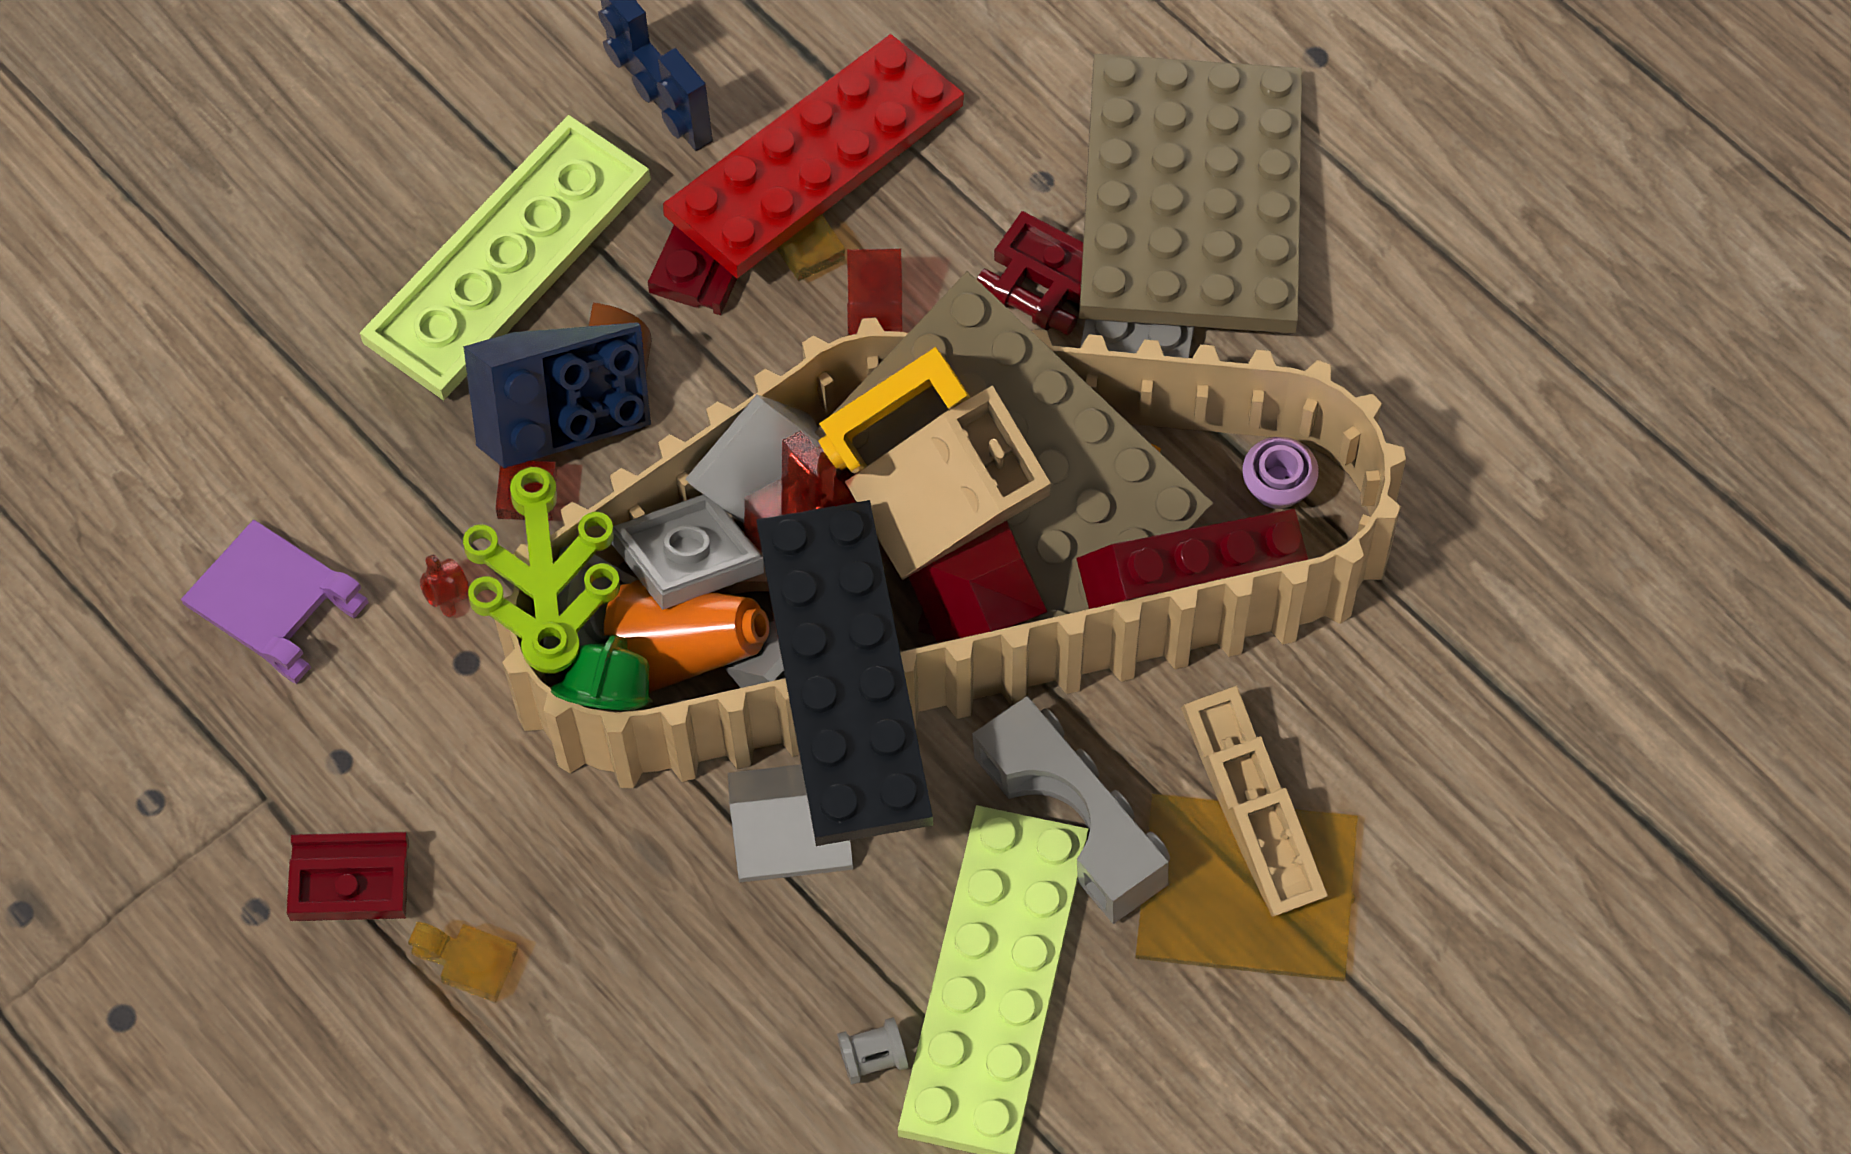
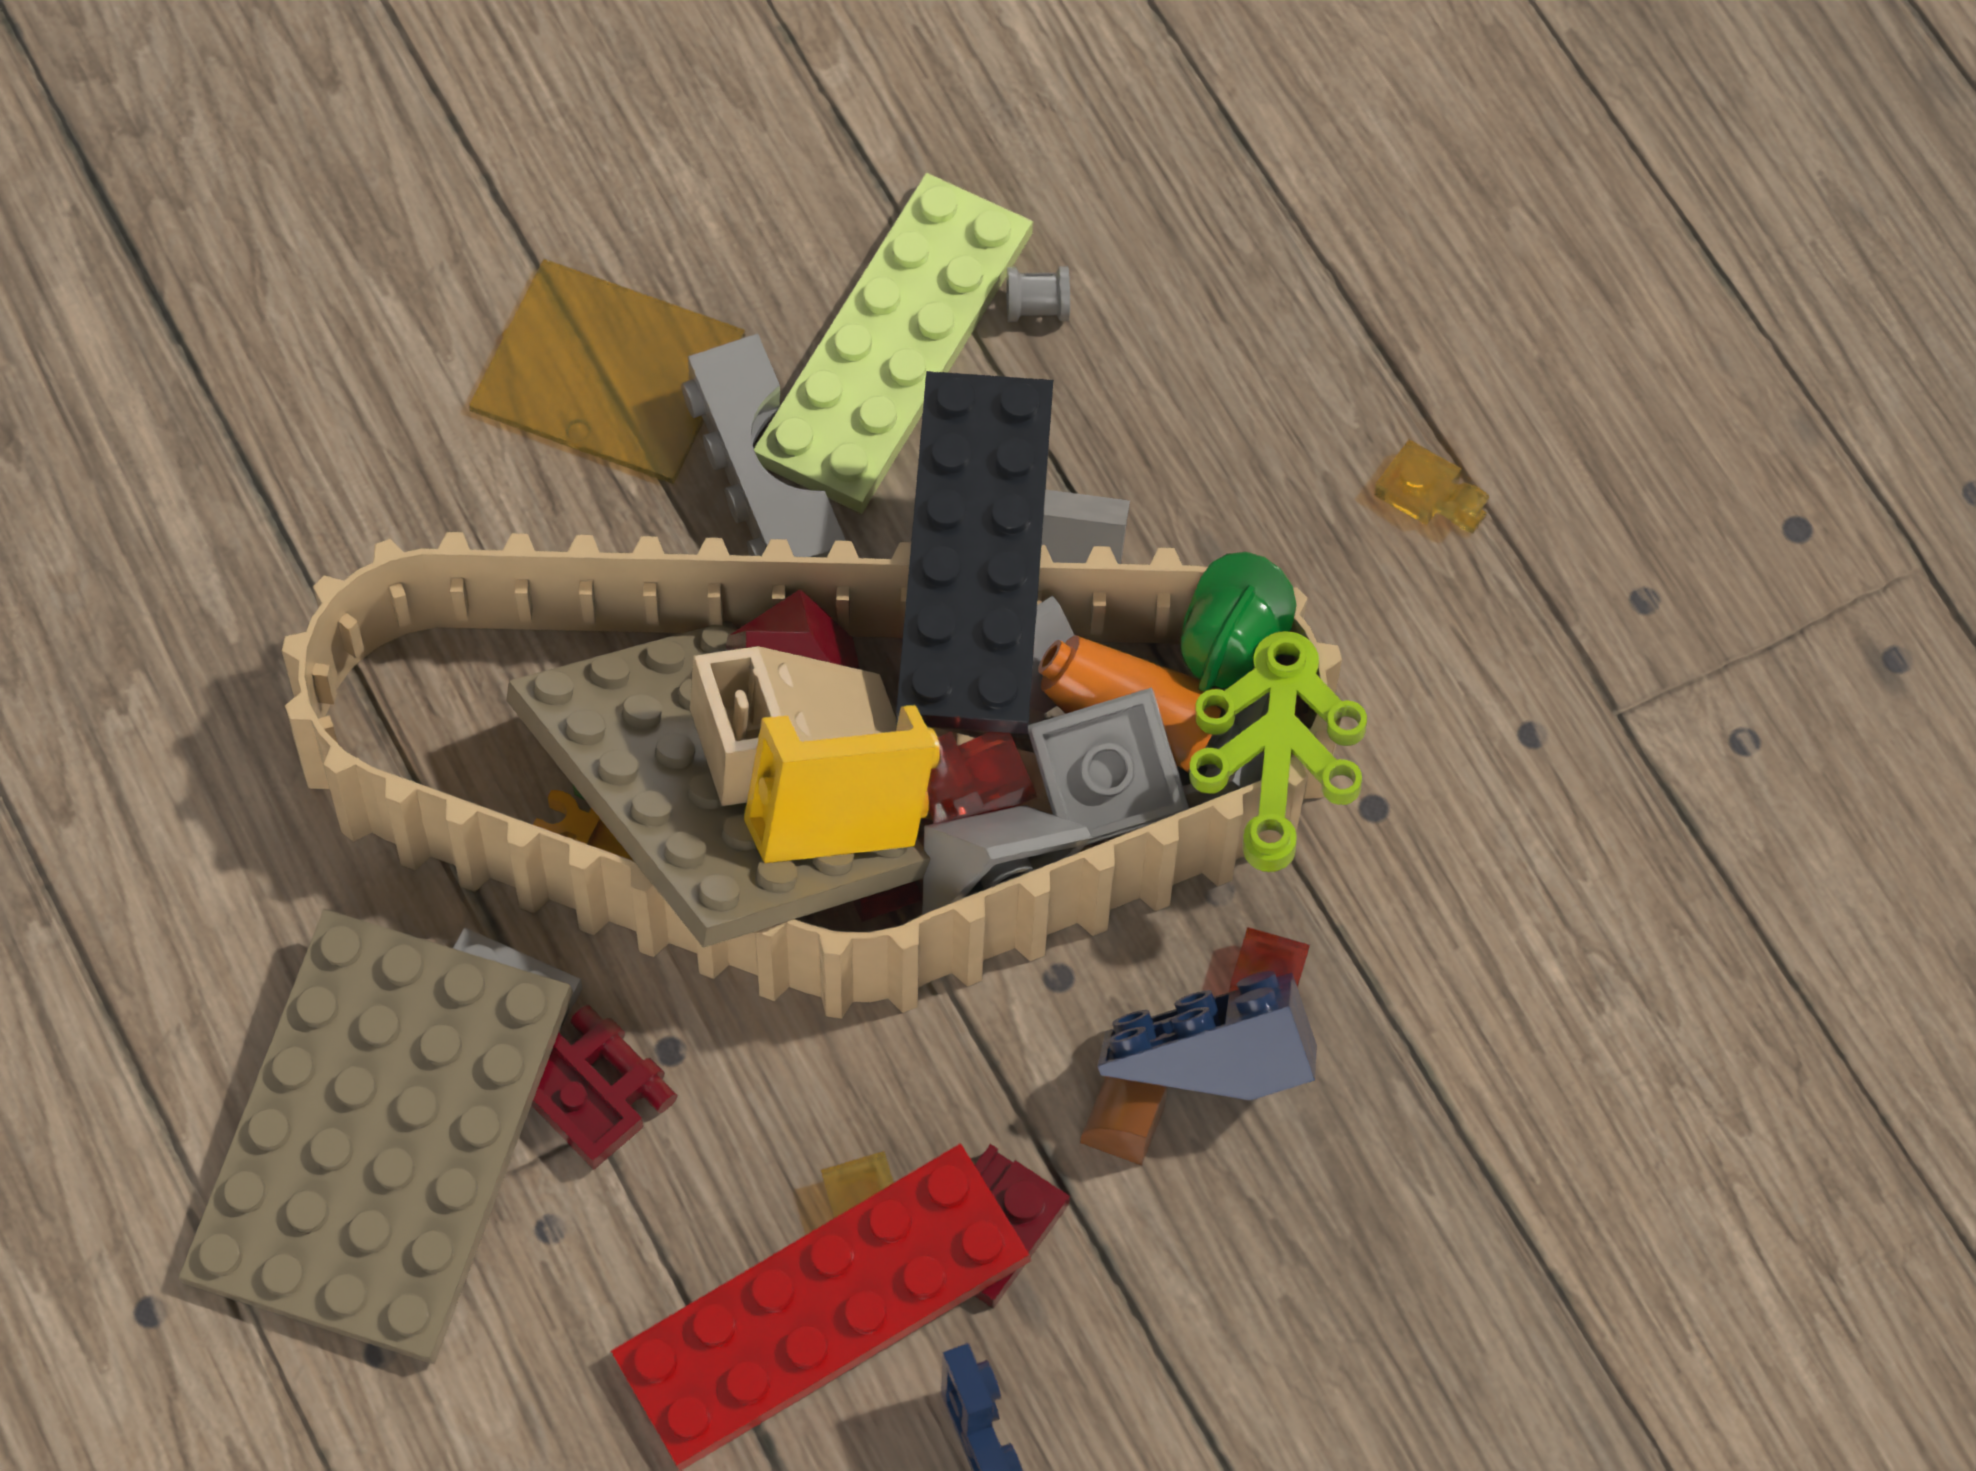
camera: 170 degrees left, 0 degrees up
medium lavender flag [181,519,369,684] -> none
dark red plate [286,832,409,921] -> none
yellowish green plate [360,115,651,401] -> none
clear red plate [420,554,469,618] -> none
clear red brick [847,249,903,336] -> none
dark red arch [1076,509,1308,609] -> none
tan slope [1181,685,1328,917] -> none
lavender cone [1243,437,1318,509] -> none

